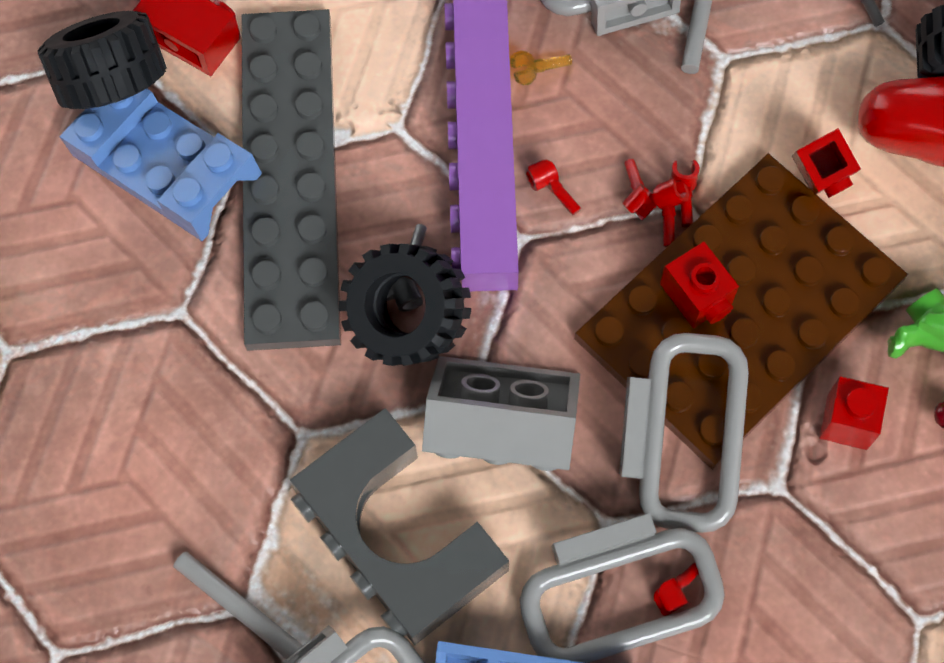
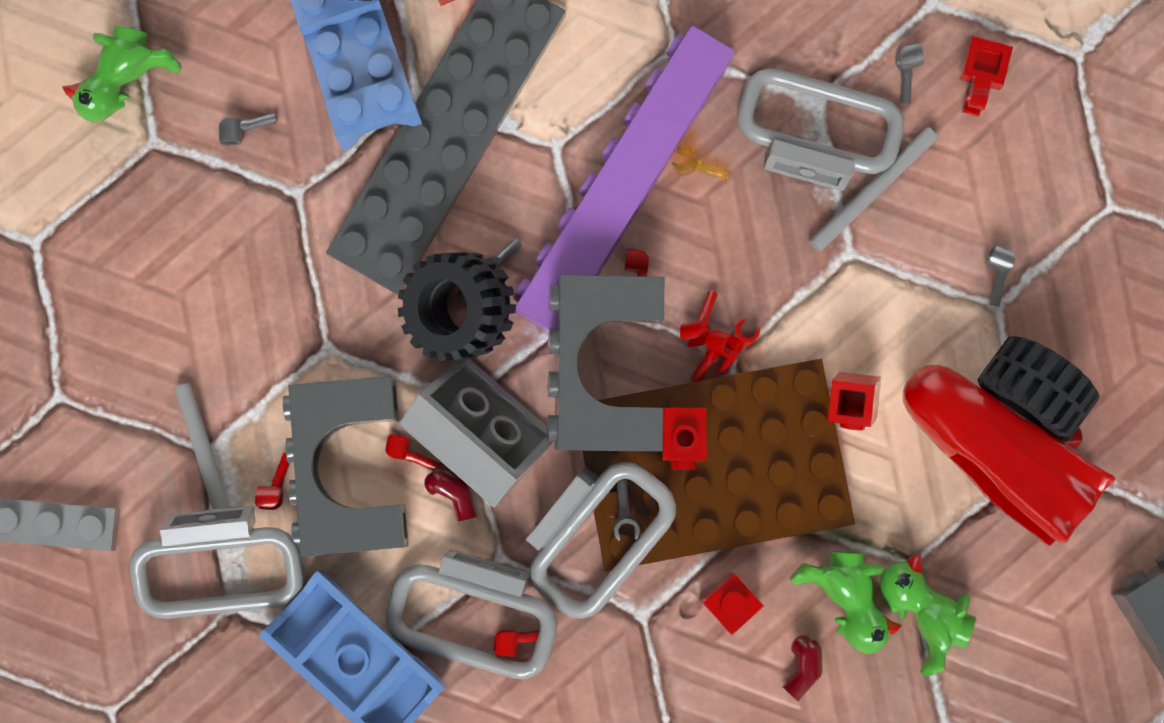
camera: 30 degrees right, 15 degrees up
none -> flat silver hand [219,113,276,146]
none -> red hand [255,452,290,510]
none -> red hand [385,434,442,471]
none -> dark red arm [424,468,478,522]
none -> dark grey arch [547,275,665,451]
none -> flat silver hand [613,480,640,541]

